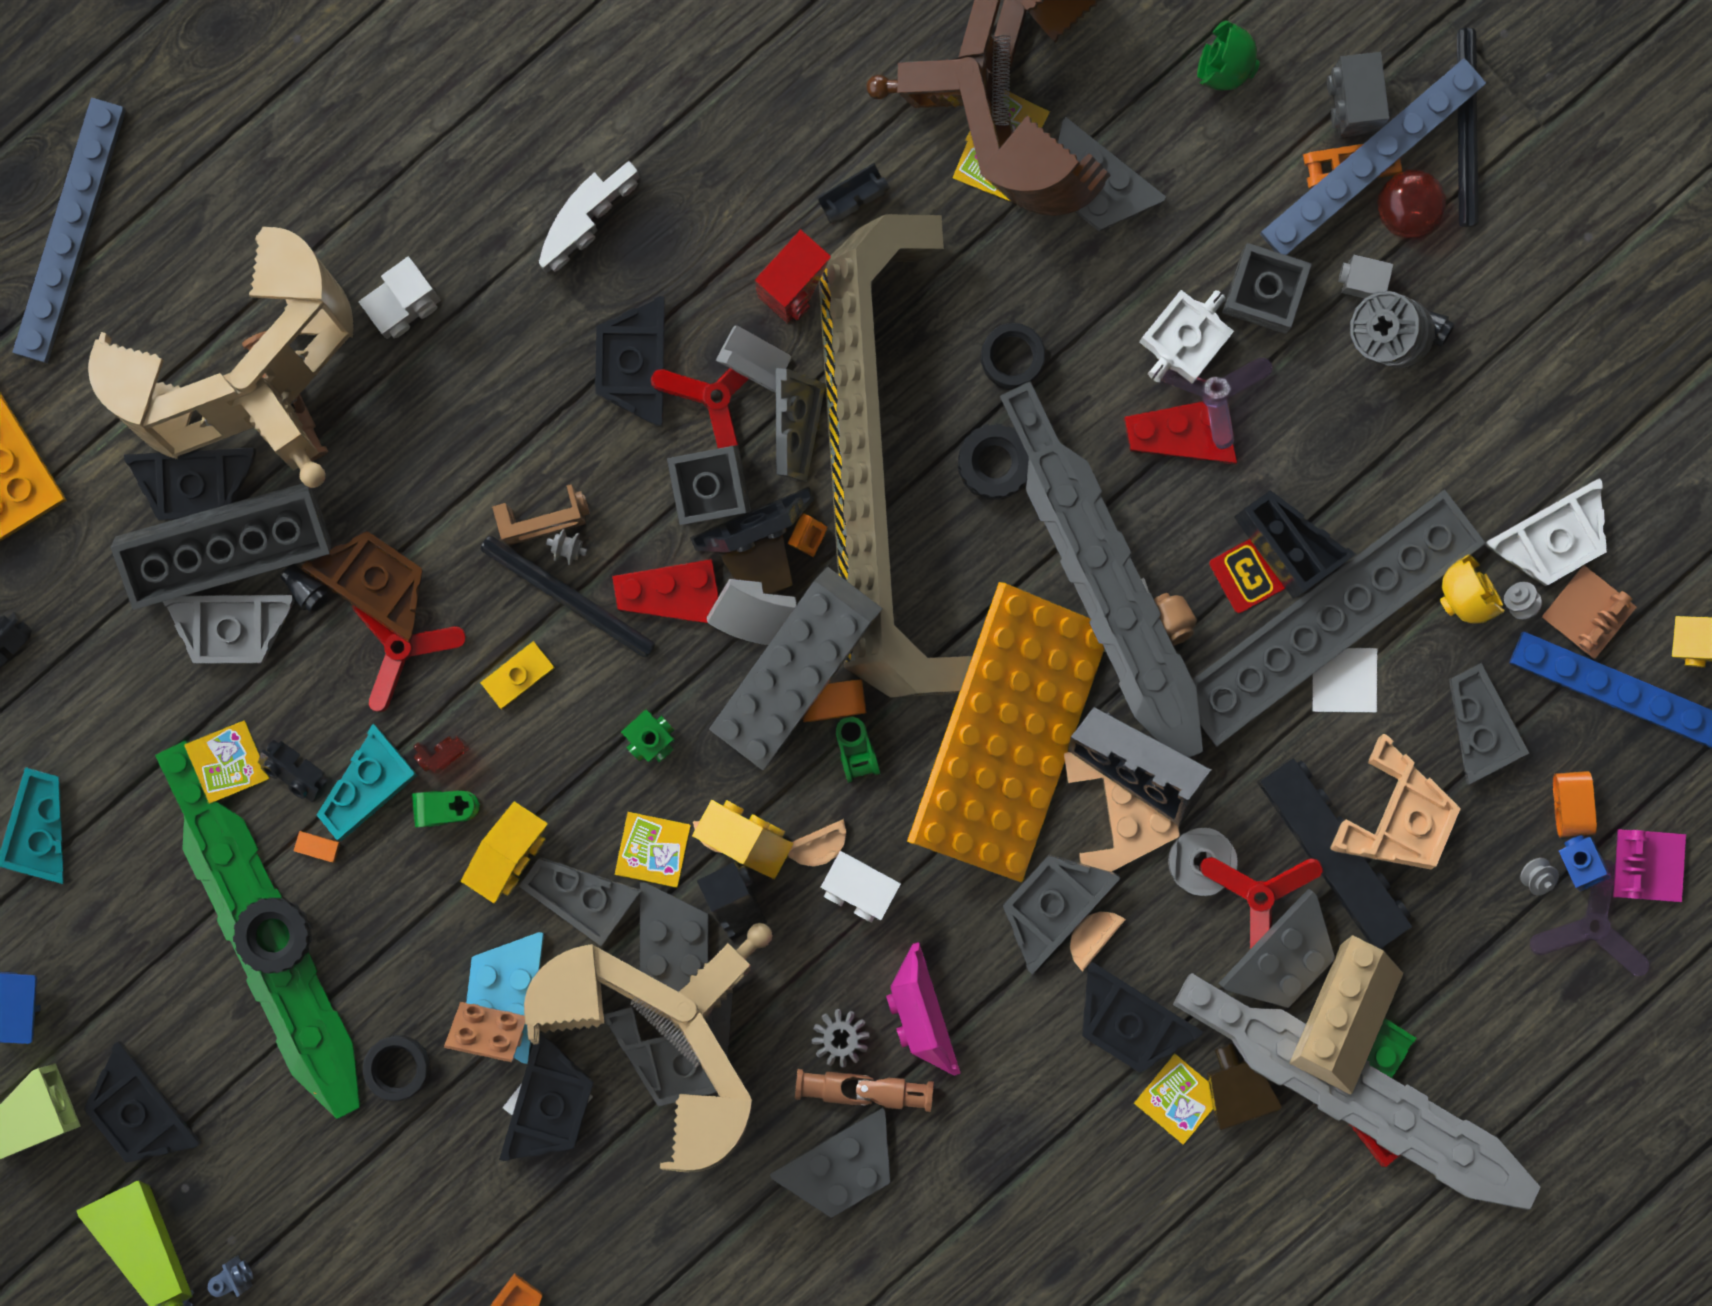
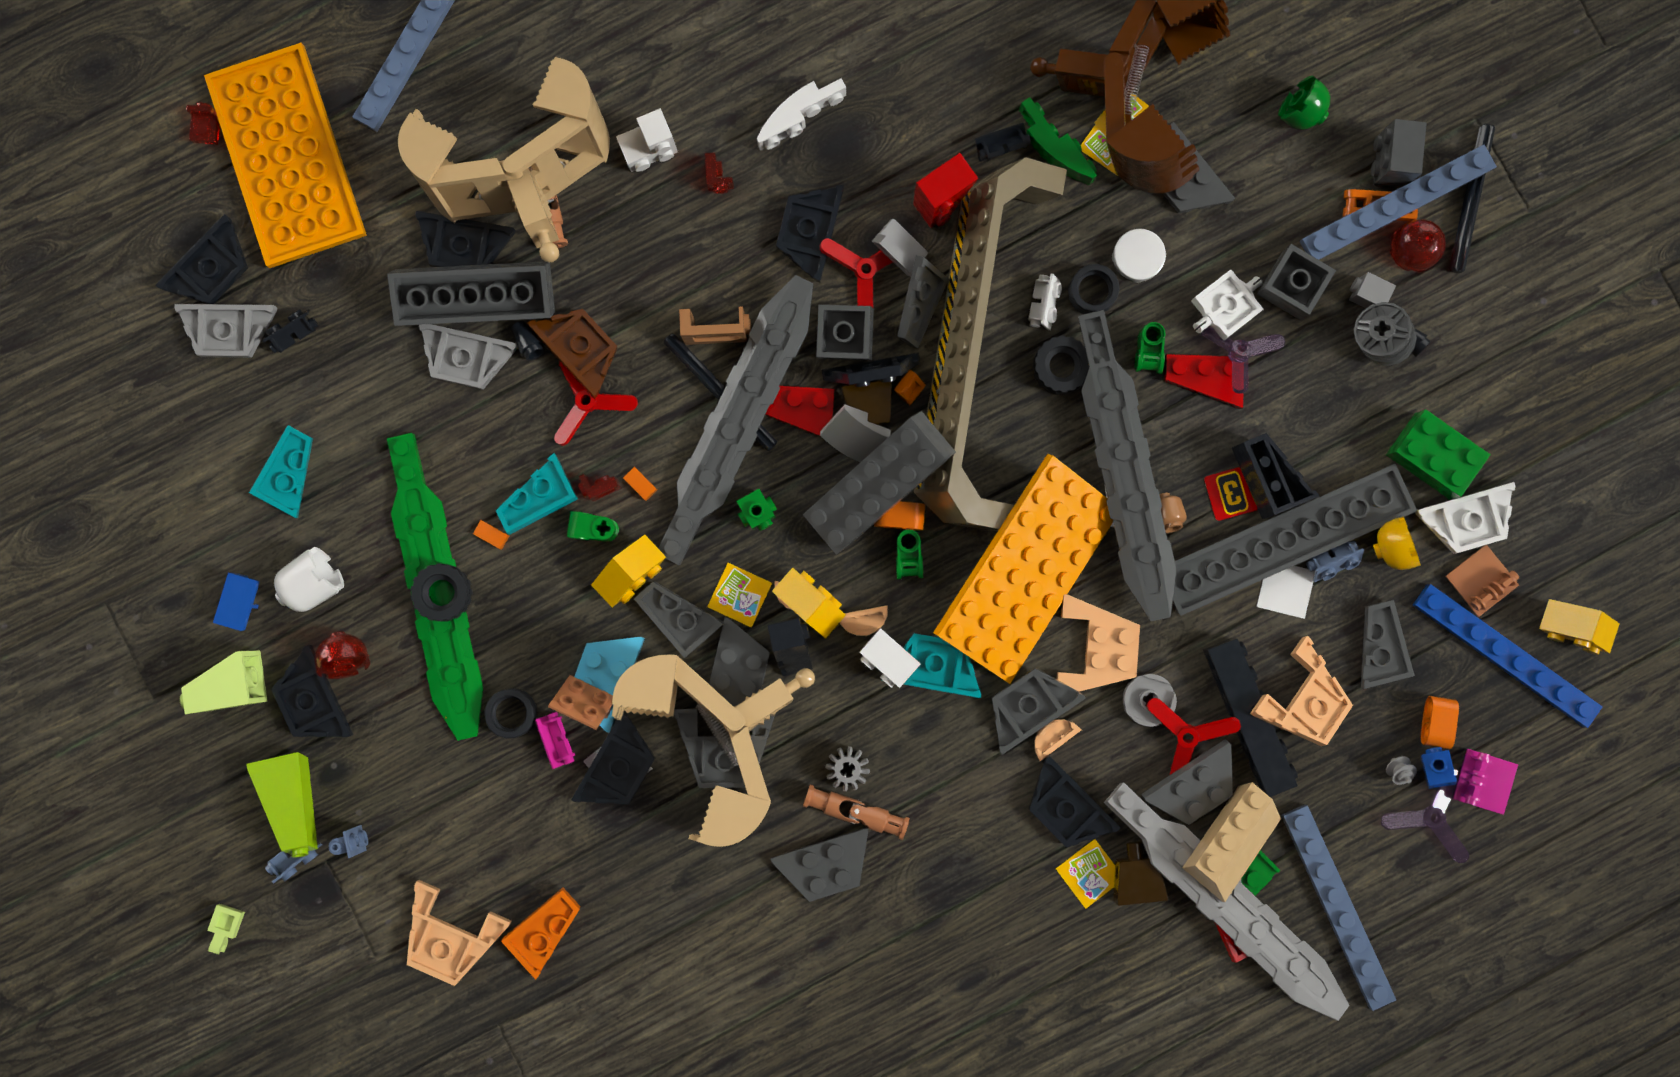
camera: 15 degrees right, 0 degrees up
sticker [184,720,269,804] -> none
black hinge [258,739,329,802] -> none
yellow plate [480,641,555,709] -> none
light grey wheel [546,528,587,565] -> none
dark pink wedge [886,941,961,1076] -> none
wedge [1068,707,1211,826] -> none
light grey wheel [1504,582,1542,619] -> none
none -> white cylinder [274,547,344,612]
none -> clear red cylinder [315,631,371,679]
none -> dark pink hinge [535,712,575,769]
none -> orange piece [623,467,657,501]
none -> dark grey plate [658,275,813,565]
none -> clear red bracket [705,153,734,194]
none -> teal wing [881,633,981,698]
none -> green slope [1019,97,1097,185]
none -> white hinge [1028,274,1062,331]
none -> white tile [1112,229,1166,283]
none -> green piece [1134,322,1166,374]
none -> sand blue plate [1281,804,1396,1011]
none -> sand blue hinge [1306,541,1364,583]
none -> green brick [1386,409,1491,500]

